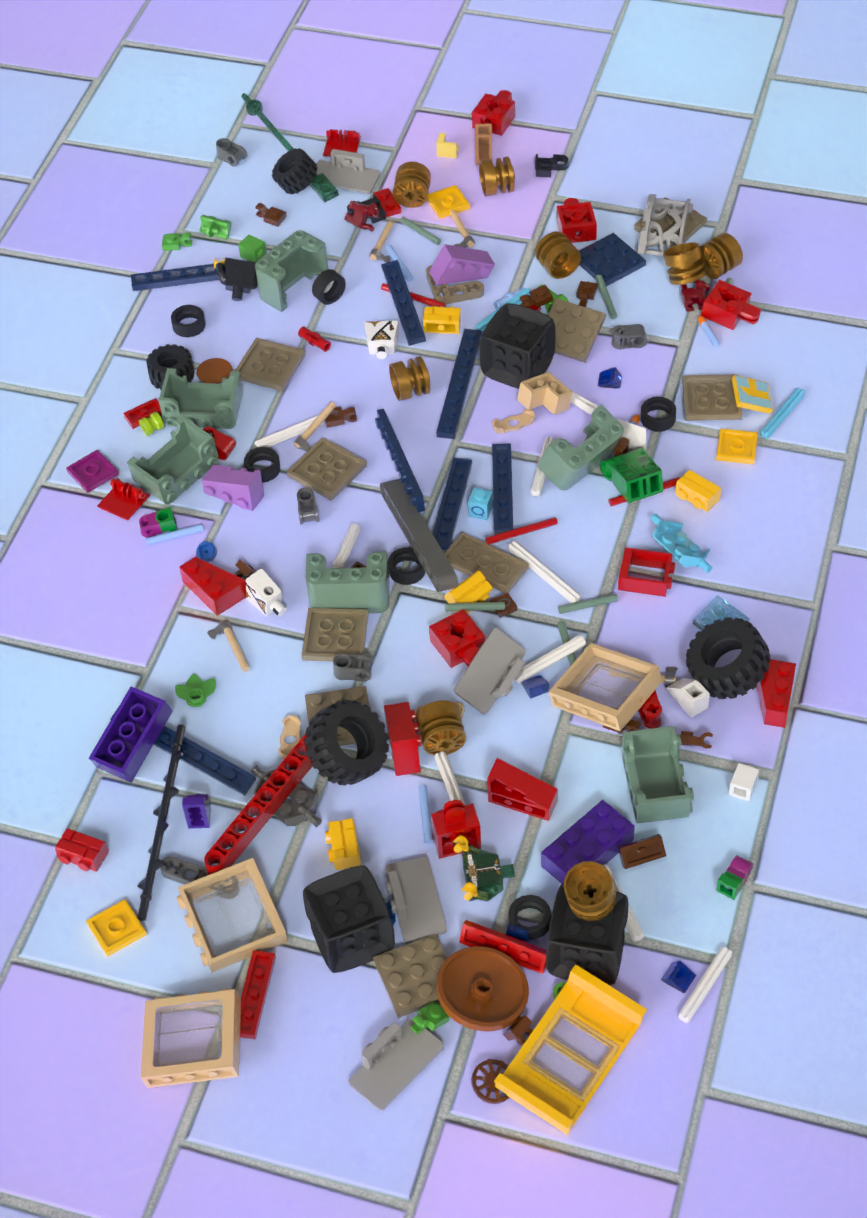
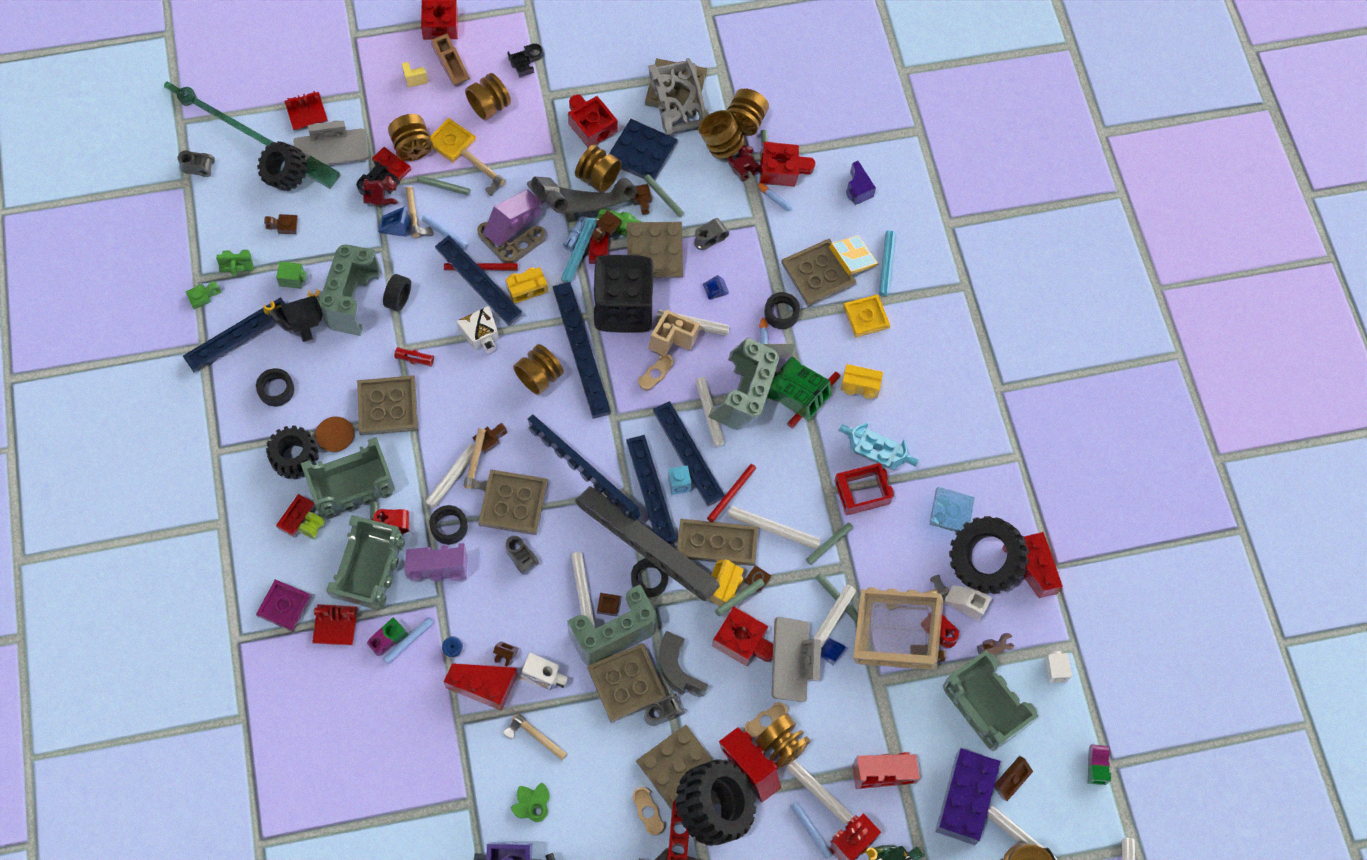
camera: 35 degrees left, 15 degrees up
none -> blue slope [378,206,410,237]
none -> dark grey panel [527,176,637,213]
none -> dark grey arch [659,631,708,697]
none -> dark purple arch [846,160,876,205]

